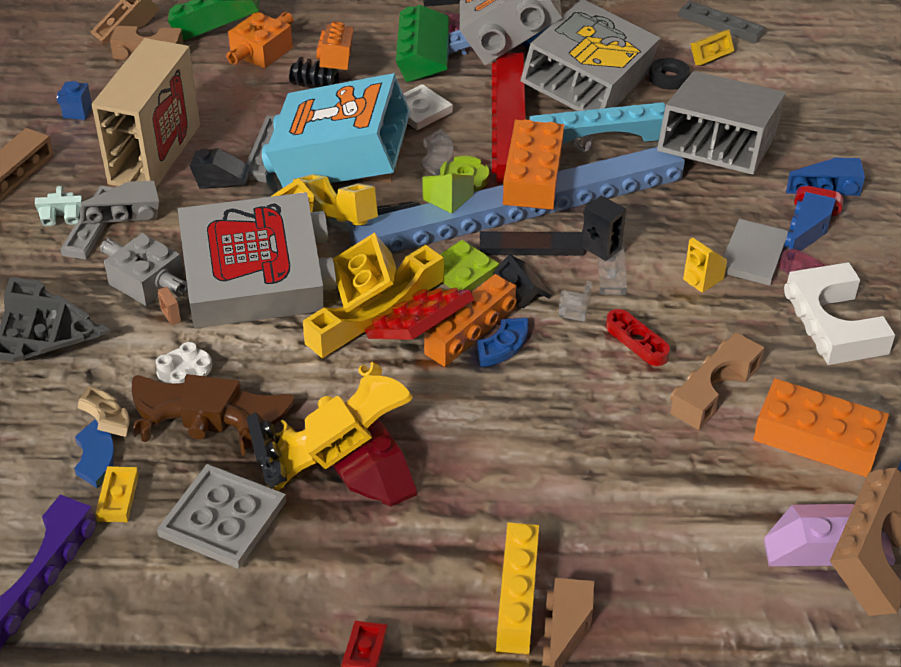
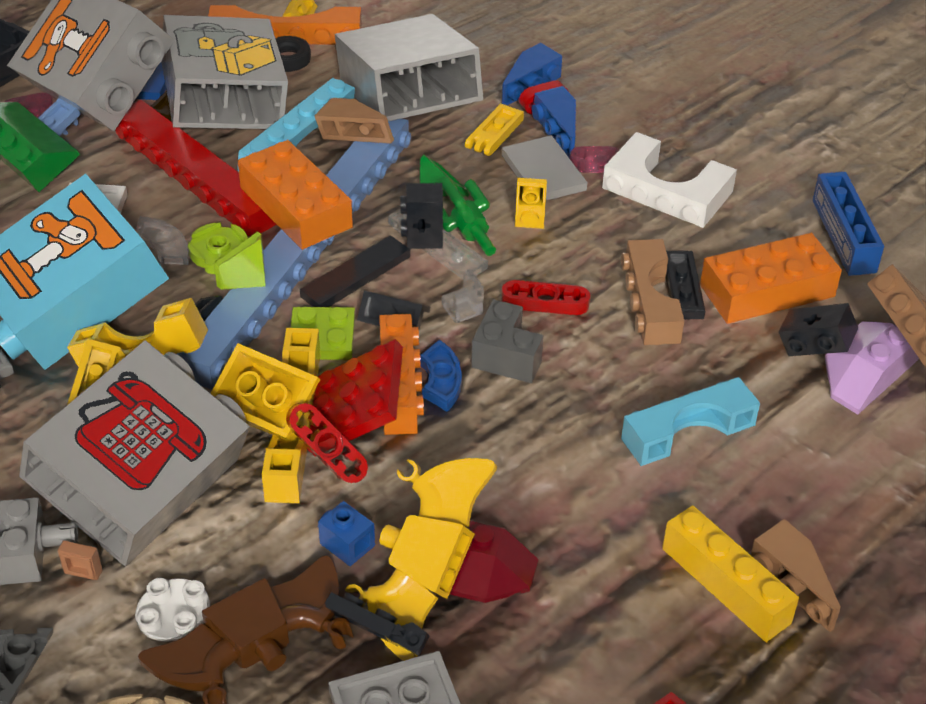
camera: 45 degrees left, 0 degrees up
none -> orange arch [208,5,362,45]
none -> red beam [286,403,368,483]
none -> medium nougat slope [314,98,394,143]
none -> blue brick [318,501,375,567]
none -> green slope [420,154,470,197]
none -> green plant [440,177,496,256]
none -> yellow hinge [465,103,524,156]
none -> dark grey brick [471,299,544,383]
none -> medium azure arch [621,377,760,466]
none -> black tile [666,251,706,320]
none -> black brick [778,303,858,357]

